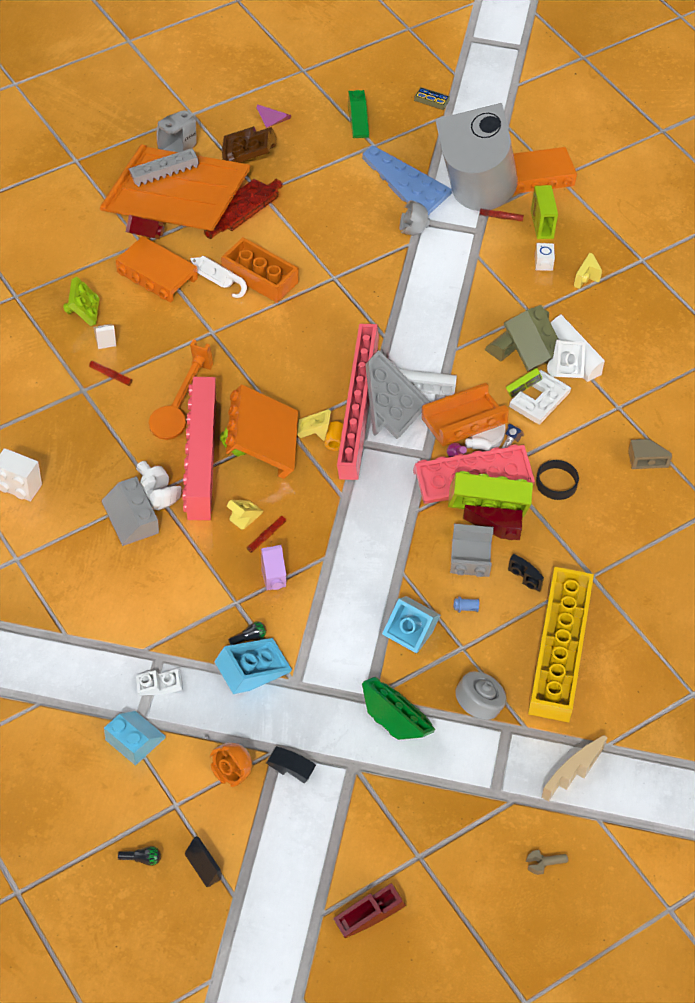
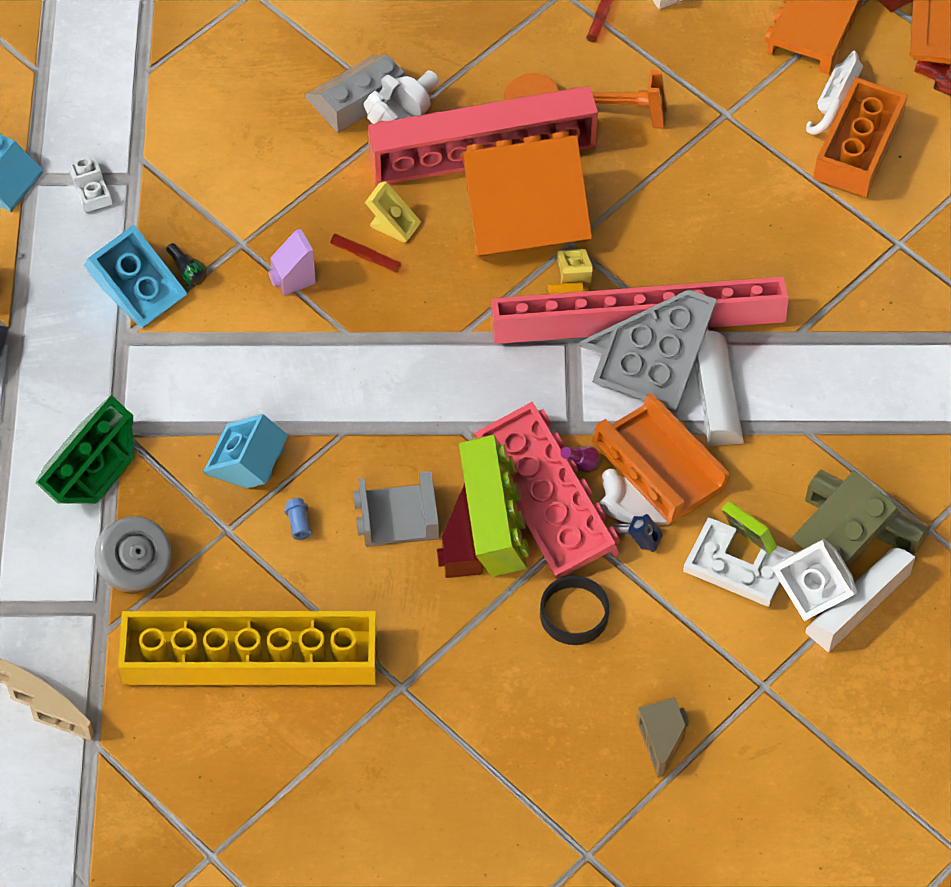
camera: 80 degrees right, 5 degrees up
black slope [508,554,544,592] -> none

